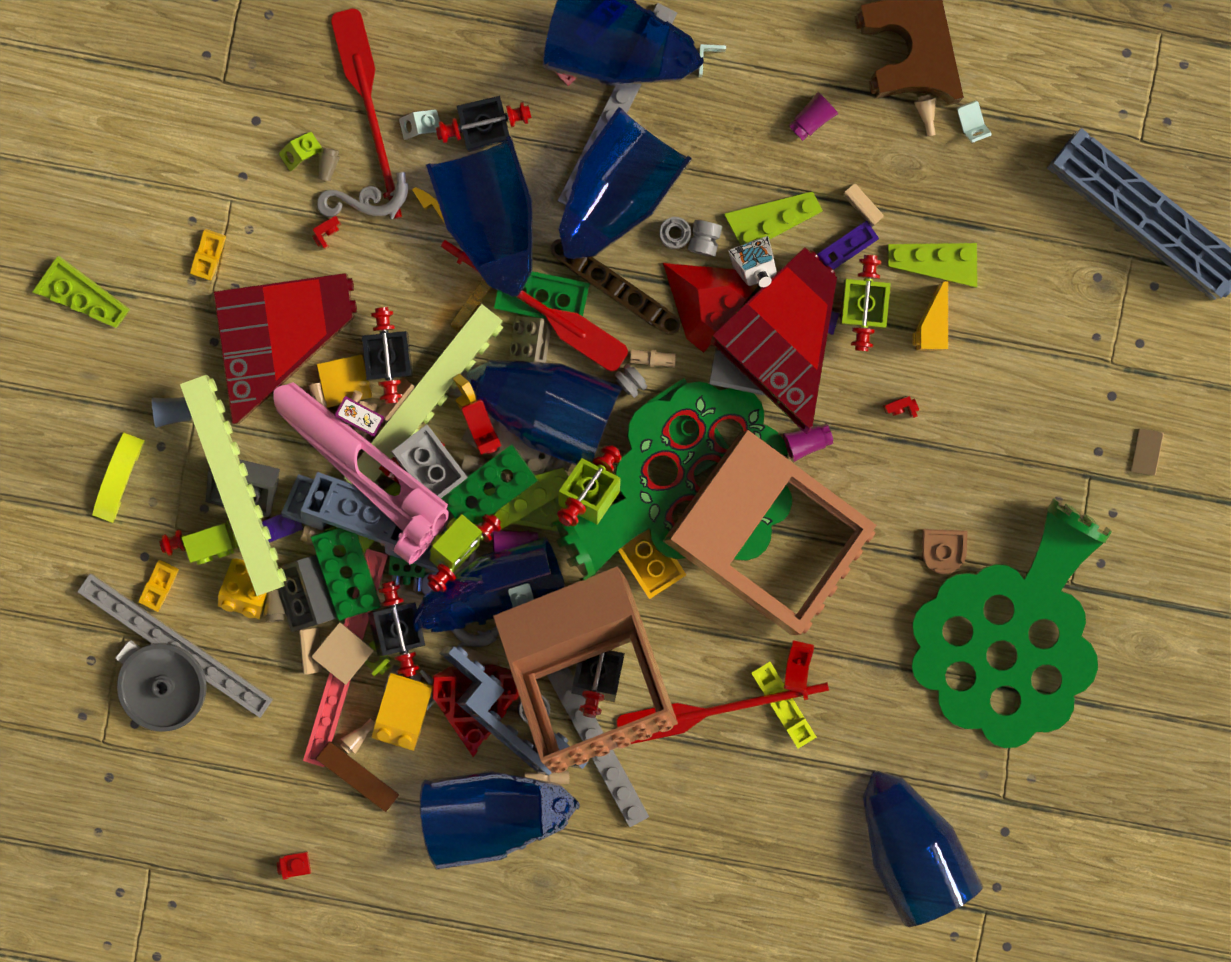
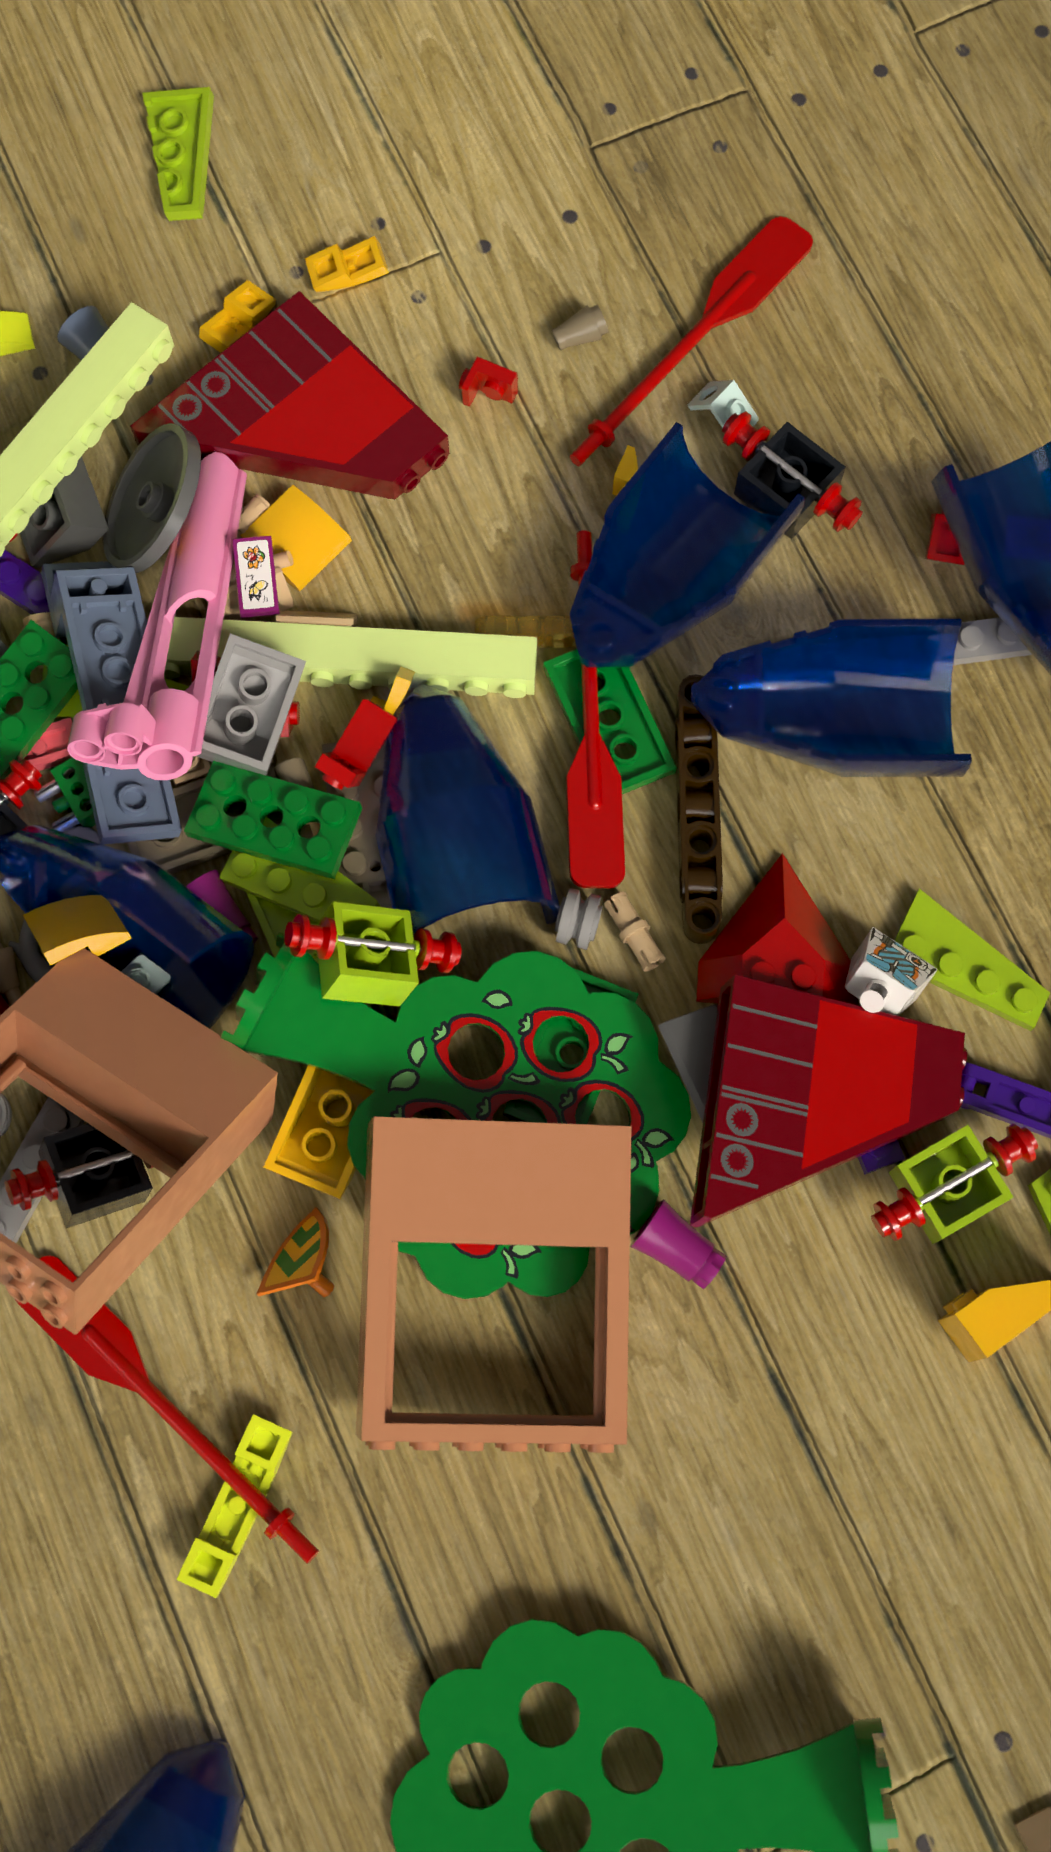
camera: 55 degrees right, 15 degrees down
lime bracket [279,132,322,172] -> none
light grey plant [317,172,408,219] -> none
black brick [362,307,413,404] -> none
lime brick [427,514,501,592] -> none
dark tan bracket [509,316,551,365] -> none
light grey wheel [660,217,691,249] -> none
light grey wheel [687,220,722,257] -> none
red bracket [784,640,814,693] -> none
red bracket [883,396,919,418] -> none
medium nougat tile [922,529,968,574] -> none
none -> yellow slope [23,895,132,966]
none -> dark grey dish [103,423,201,573]
none -> yellow slope [199,280,276,353]
none -> shield [257,1208,334,1297]

